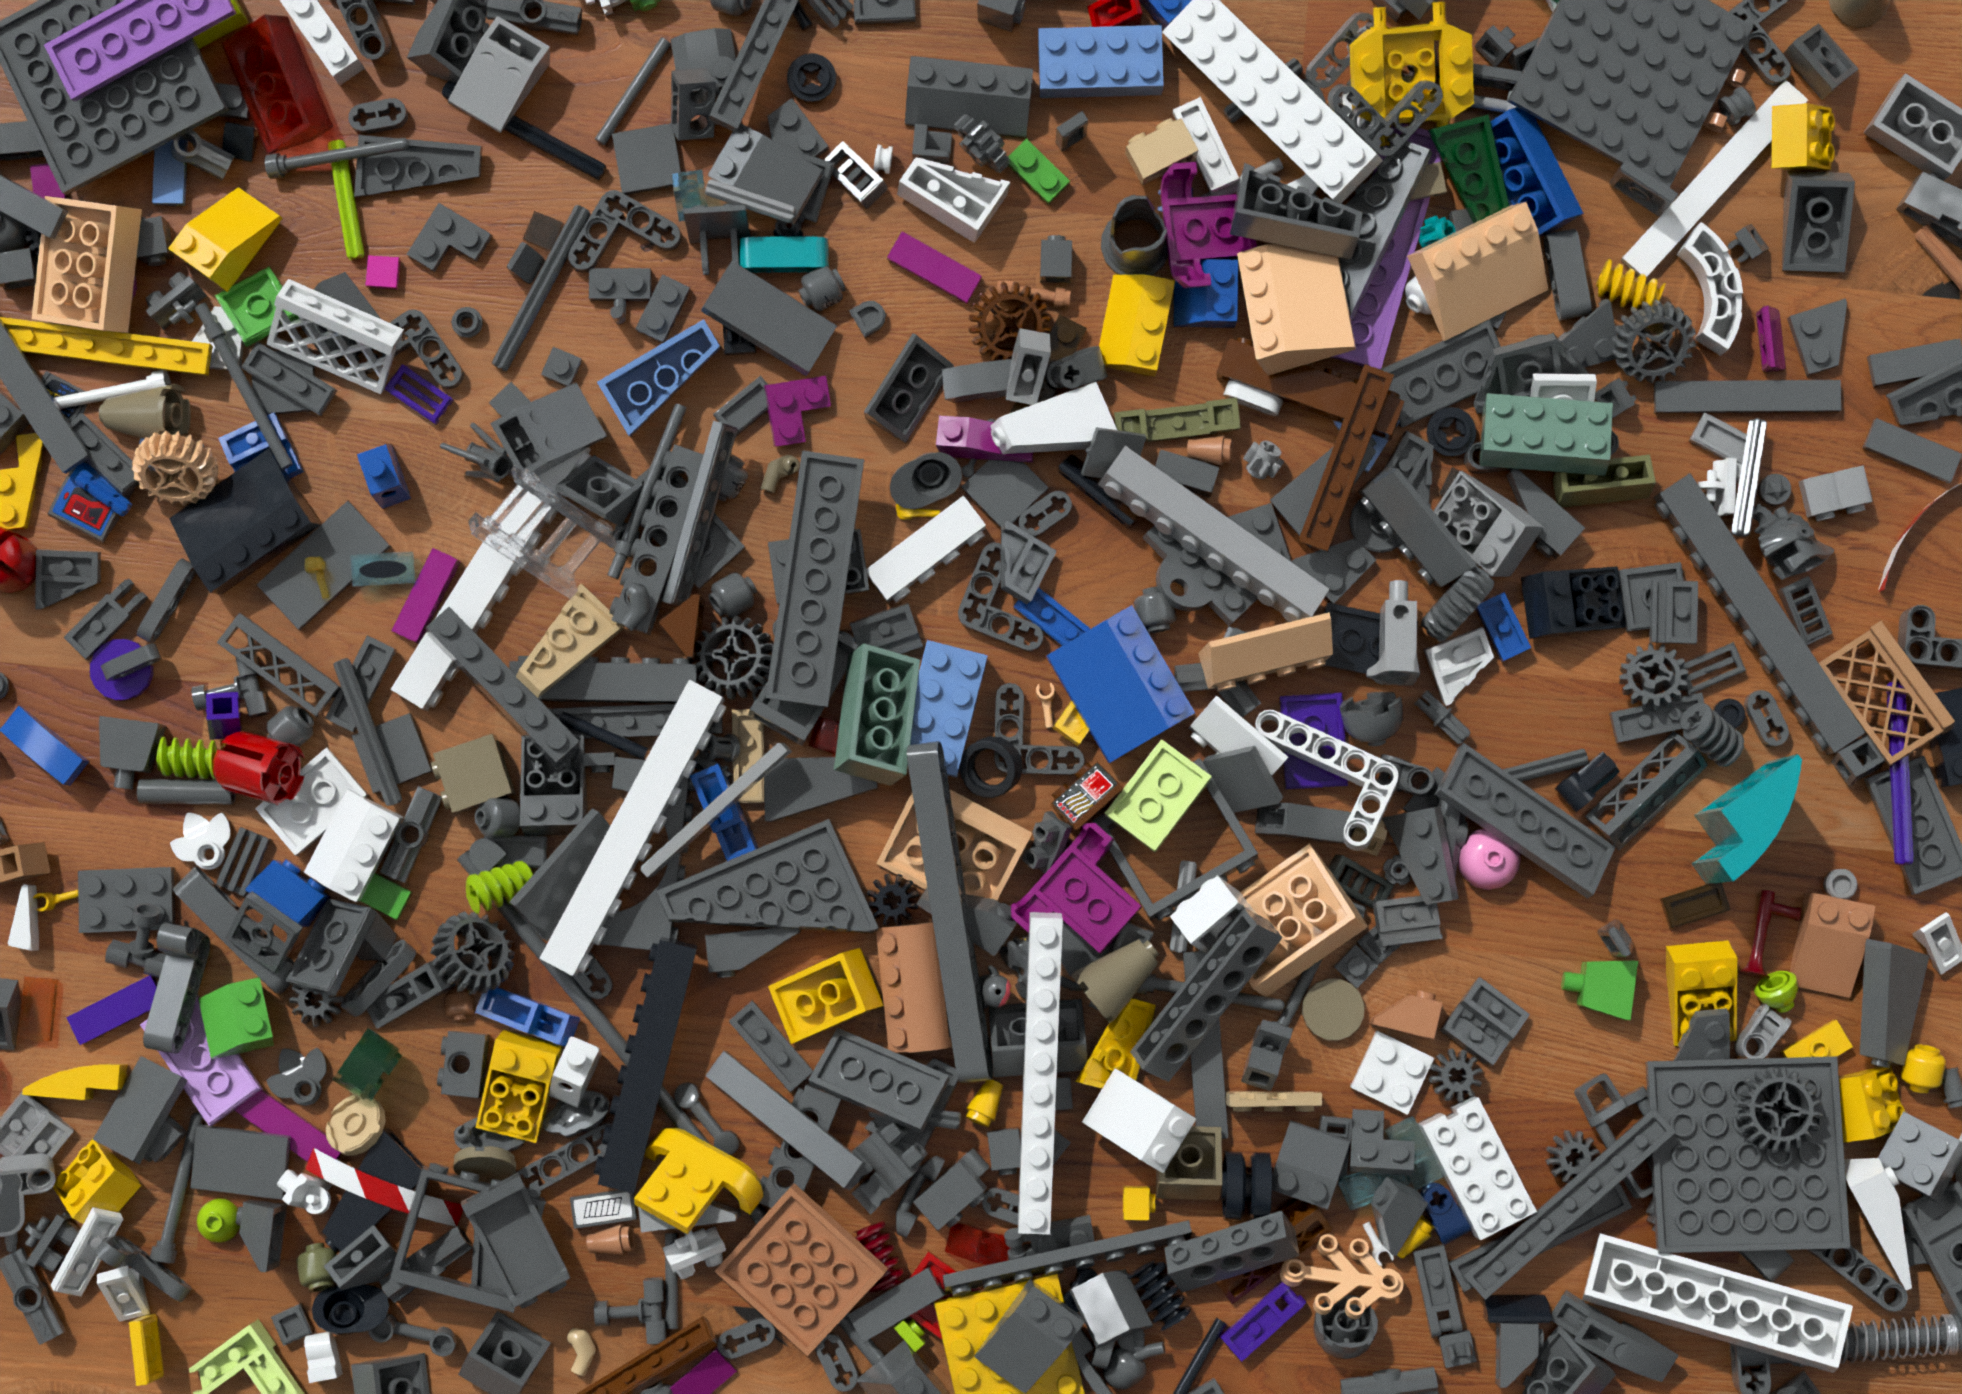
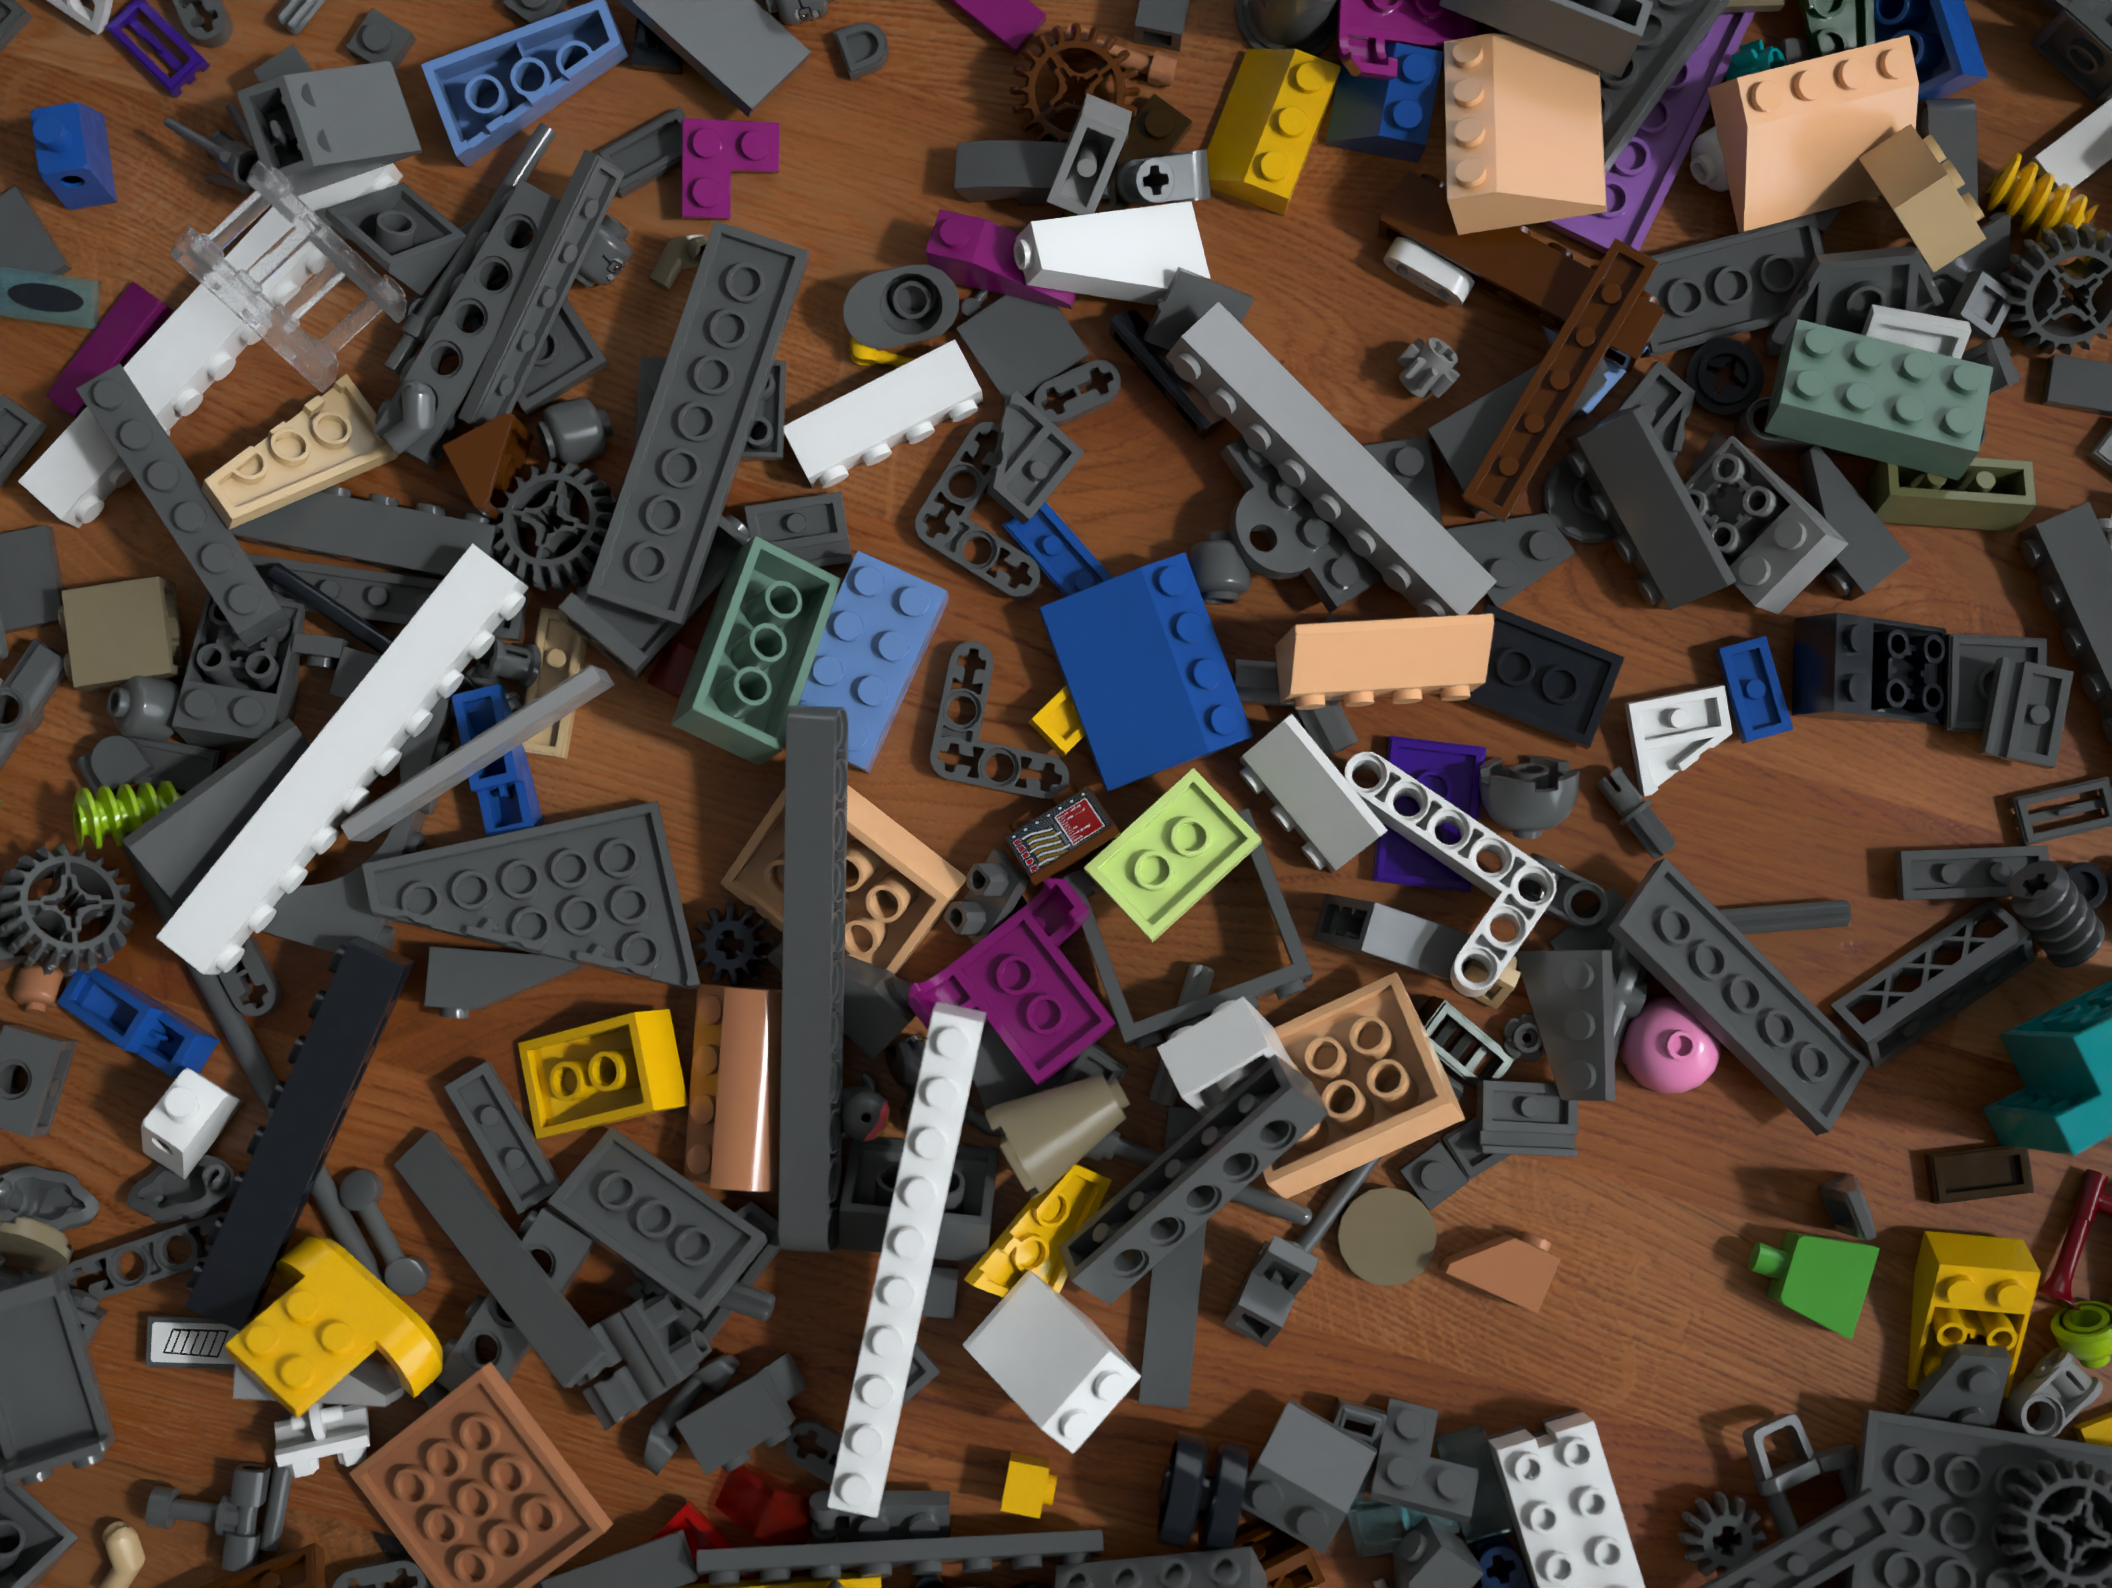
camera: 10 degrees right, 0 degrees up
yellow slope [475,1030,563,1143] -> none
nougat cone [587,1224,635,1255] -> none
dark grey slope [764,757,878,822] -> none
dark red piece [852,1221,905,1292] -> none
dark grey slope [864,334,954,443] -> none
black tyre [960,736,1022,798] -> none
yellow cone [966,1080,1004,1127] -> none
dark grey brick [987,1127,1021,1175] -> none
light nougat hand [1036,683,1055,728] -> none
olive slope [1114,398,1241,442] -> none
dark grey panel [1155,449,1219,498] -> none
dark tan slope [1156,1126,1222,1201] -> none
nougat cone [1187,435,1233,466] -> none
dark grey tile [1203,746,1283,813] -> none
tan wing [1225,1091,1322,1112] -> none
white plate [1350,1031,1434,1115] -> none
light grey piece [1366,580,1420,686] -> none
dark grey gear [1421,565,1494,642] -> none
dark grey gear [1428,1049,1483,1102] -> none
dark grey slope [1439,977,1530,1068] -> none
black piece [1554,752,1620,812] -> none
dark grey gear [1619,643,1688,711] -> none
none -> tan brick [1859,124,1987,273]
none -> dark grey plate [1948,271,2014,339]

